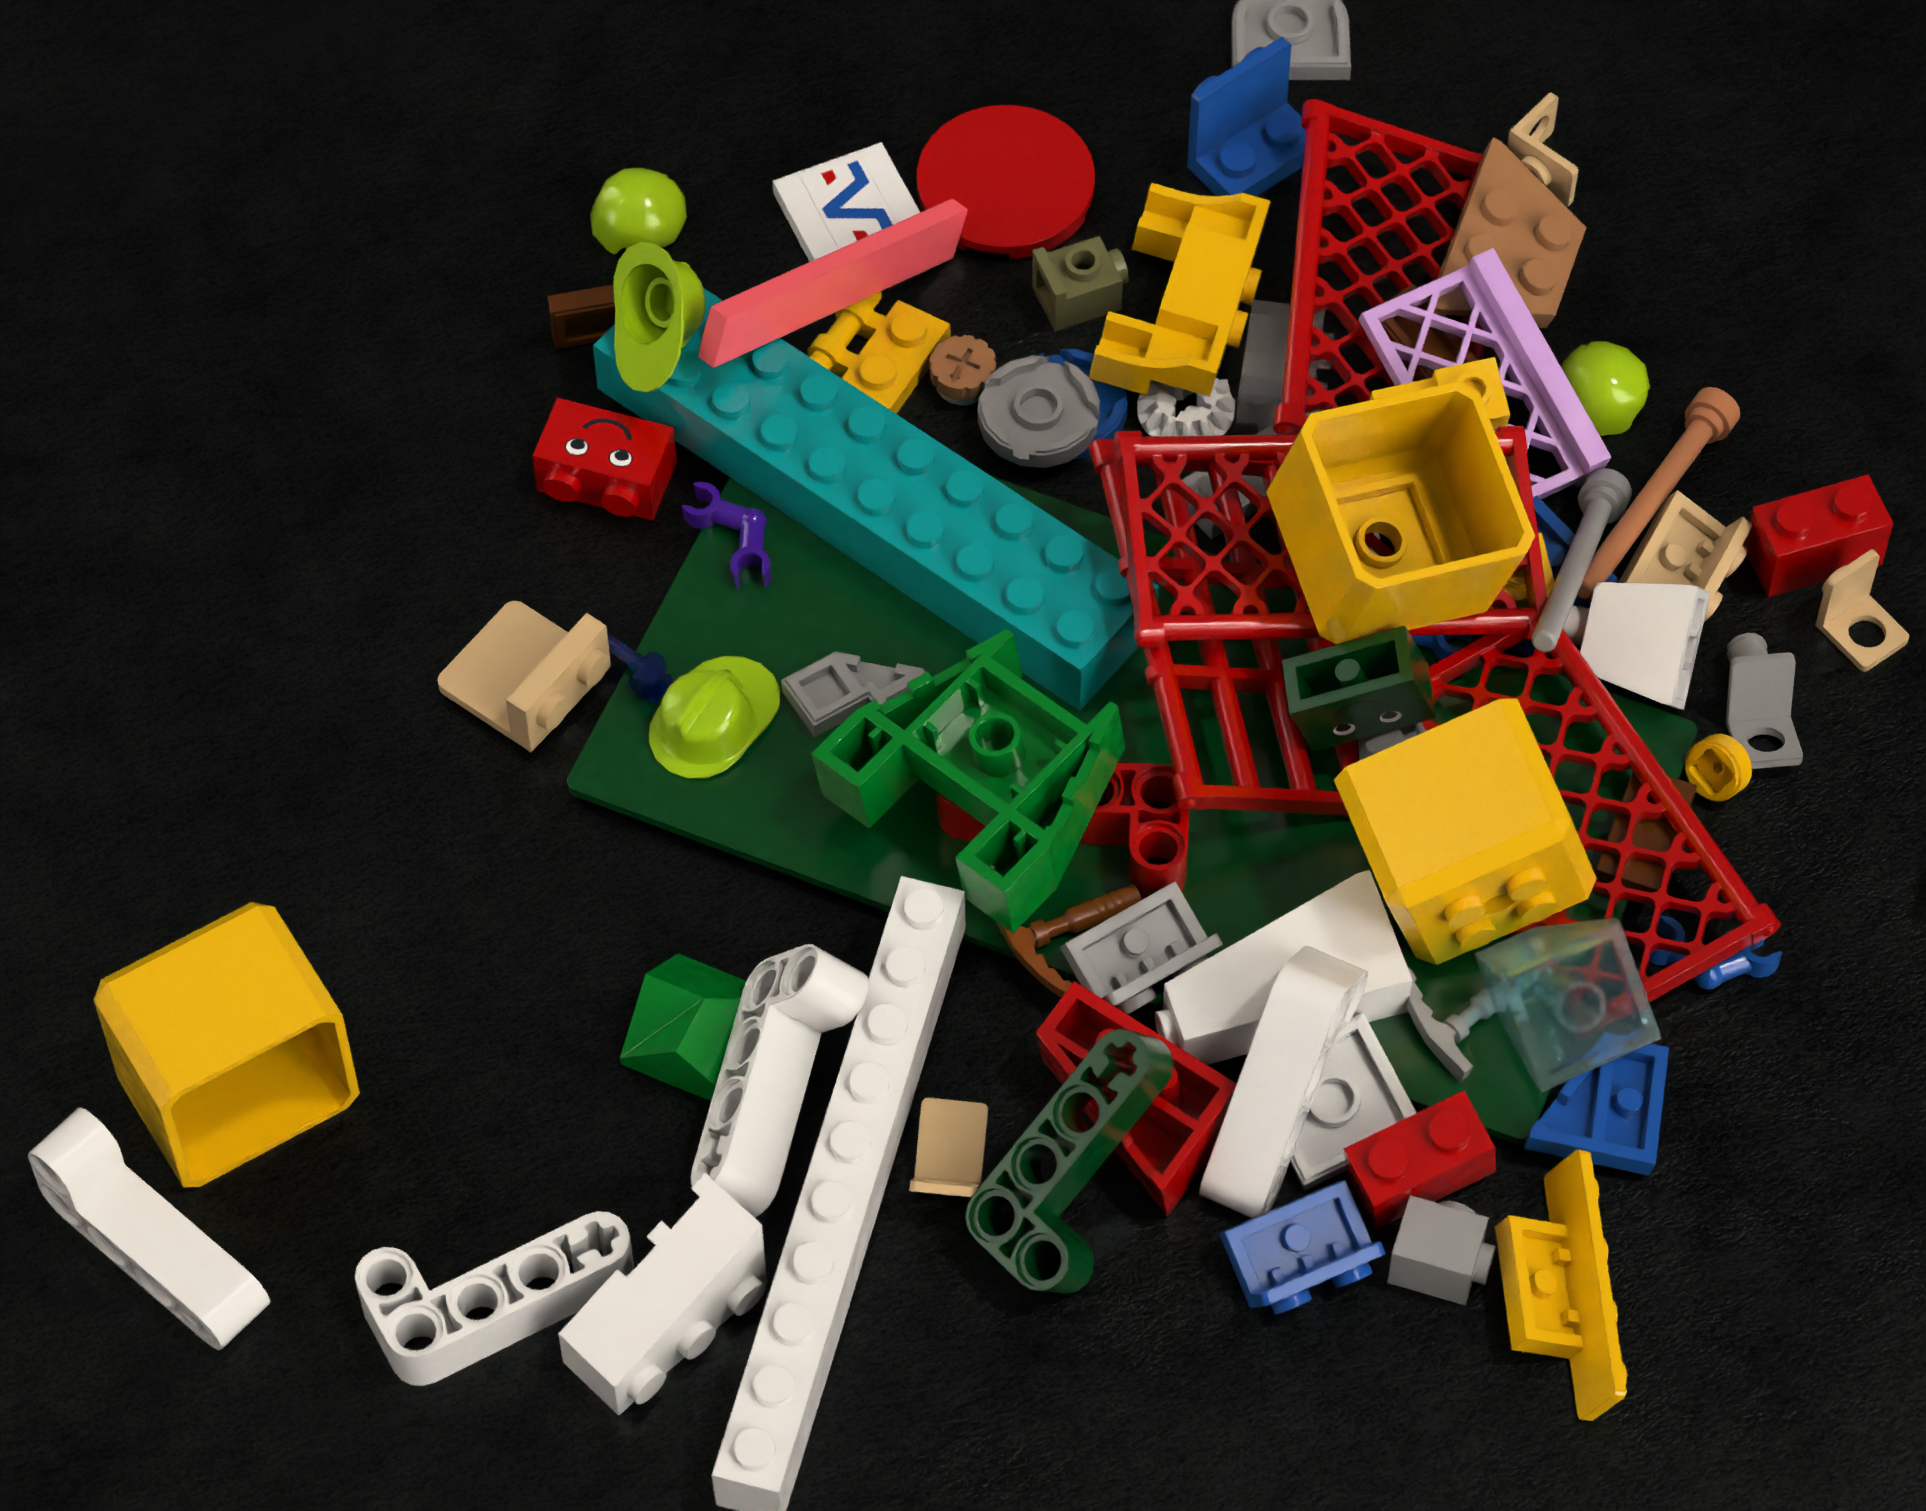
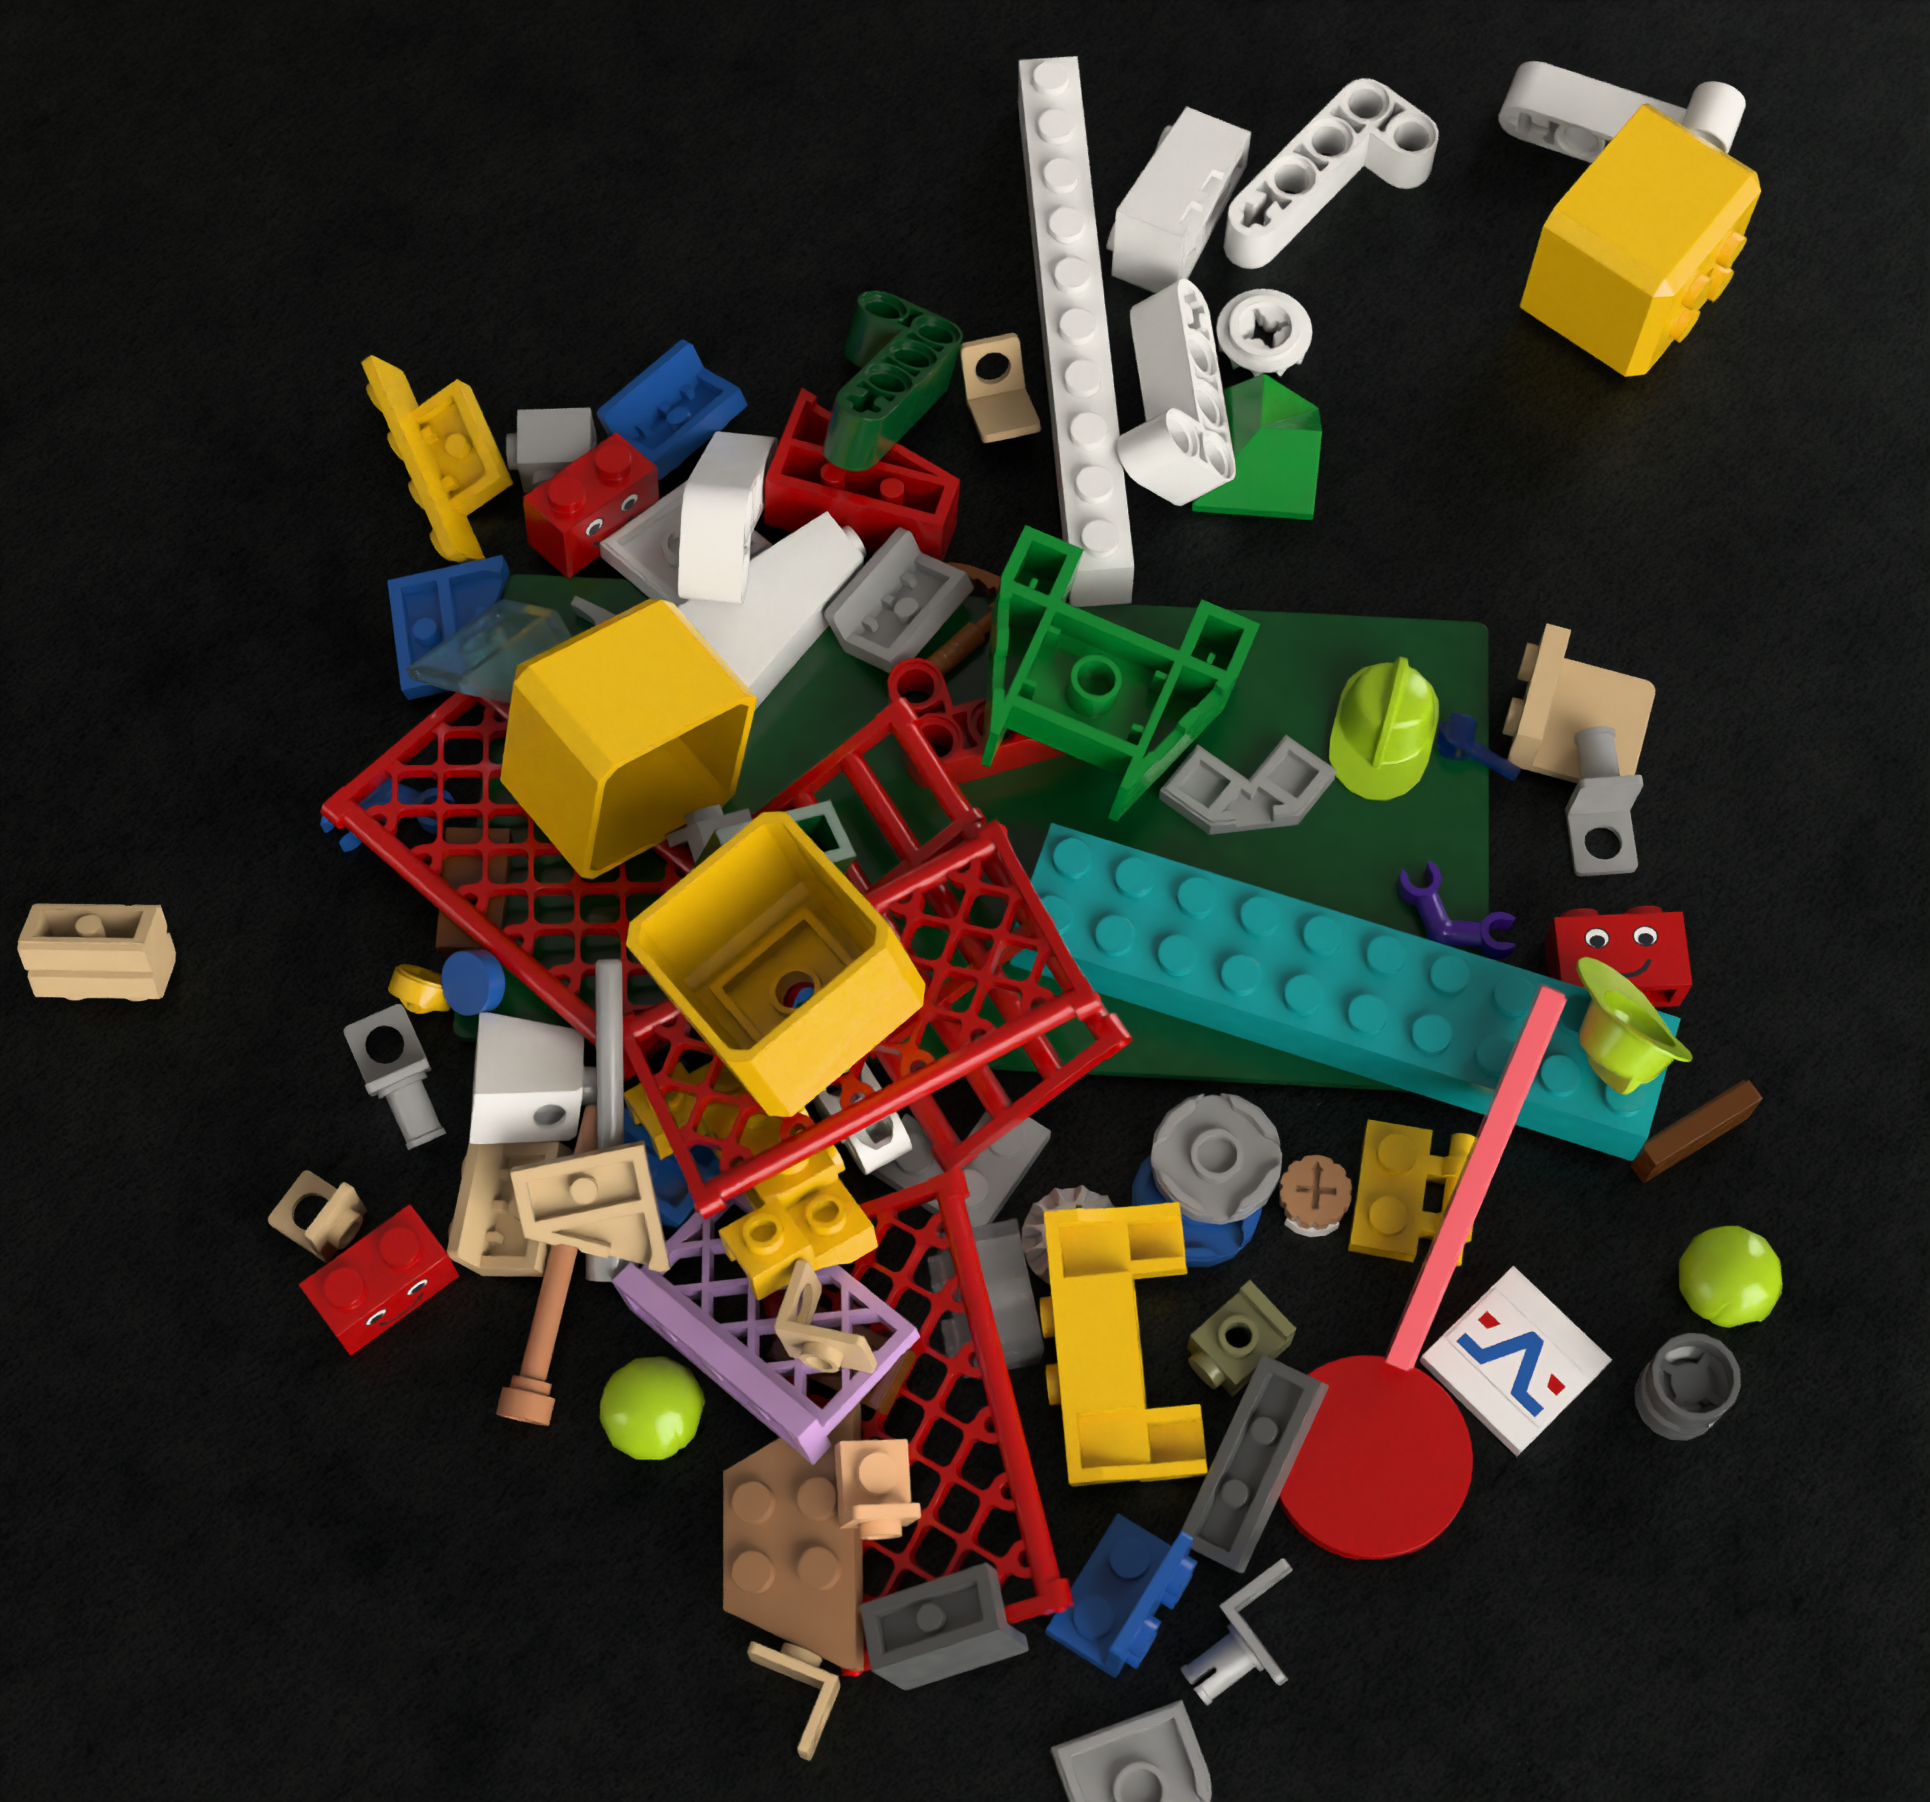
camera: 160 degrees right, 10 degrees up
none -> blue tile [441,949,505,1016]
none -> tan wing [510,1140,670,1272]
none -> tan bracket [774,1259,877,1373]
none -> light nougat bracket [834,1439,921,1540]
none -> dark grey panel [860,1563,1029,1690]
none -> dark grey plate [1180,1354,1329,1573]
none -> light grey bracket [1180,1558,1293,1705]
none -> white gear [1216,289,1312,377]
none -> light grey bracket [1565,726,1643,877]
none -> dark grey wheel [1635,1333,1741,1440]

